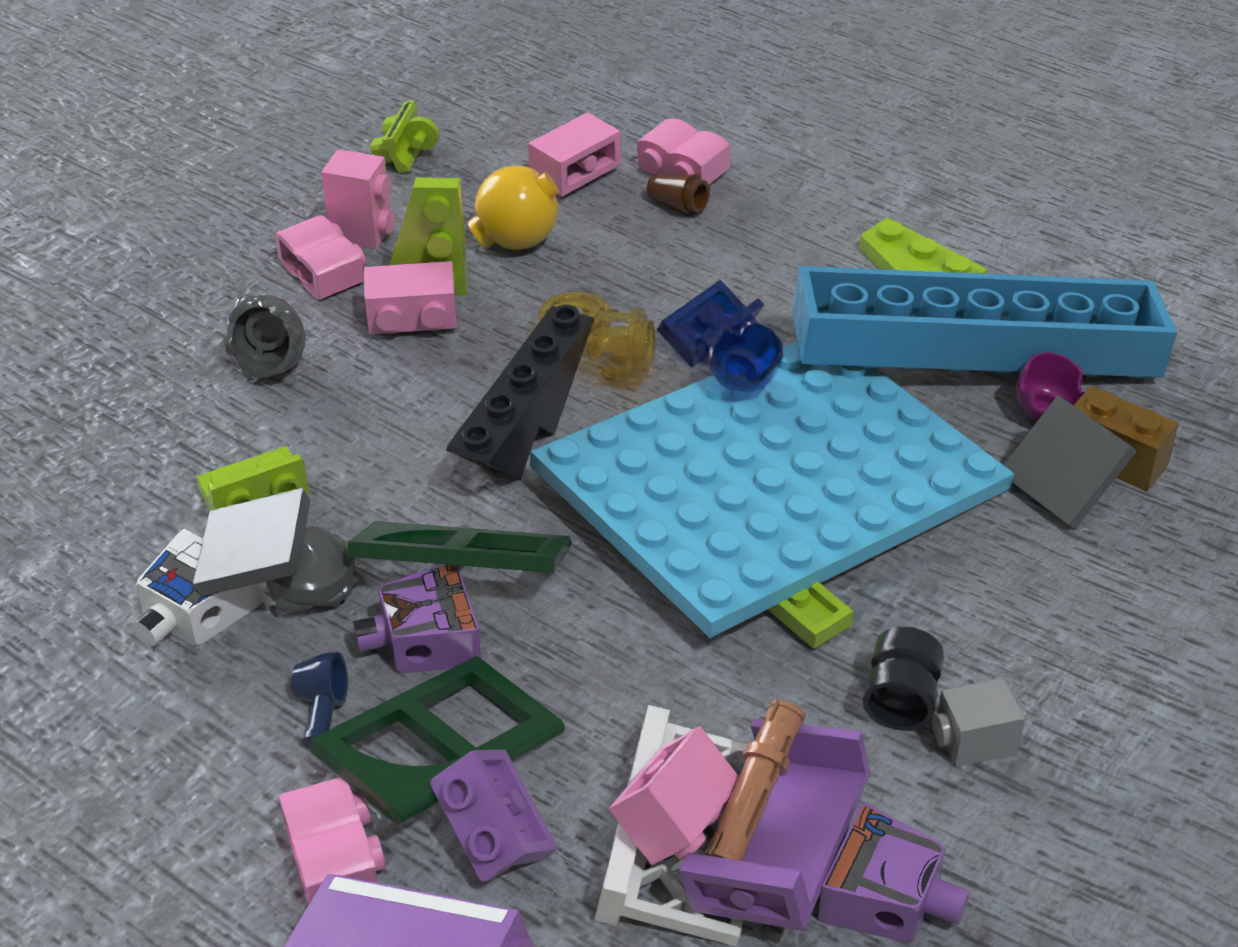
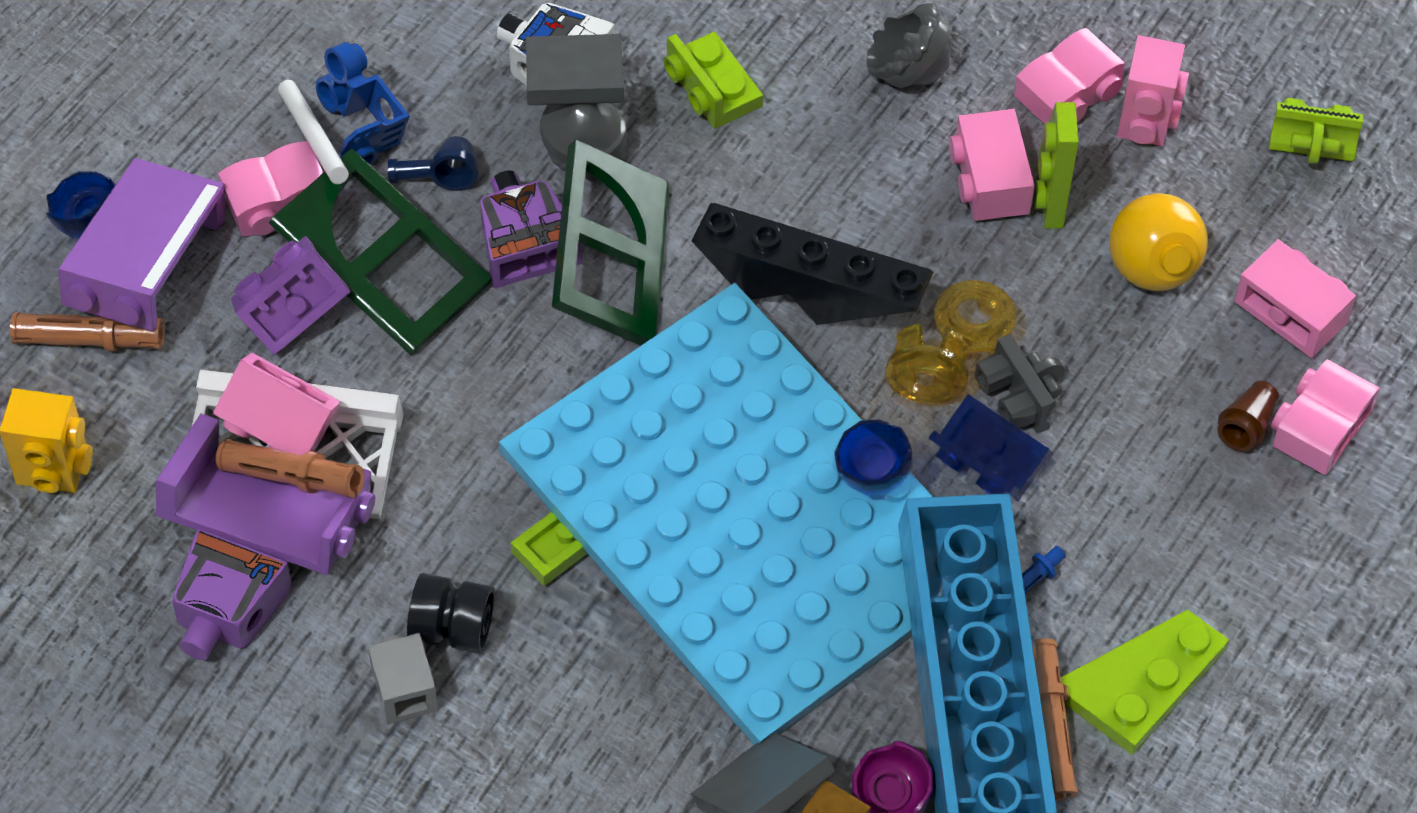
camera: 85 degrees right, 15 degrees up
none -> white bar [278,80,349,184]
none -> blue piece [316,42,410,165]
none -> dark grey hips [975,334,1065,434]

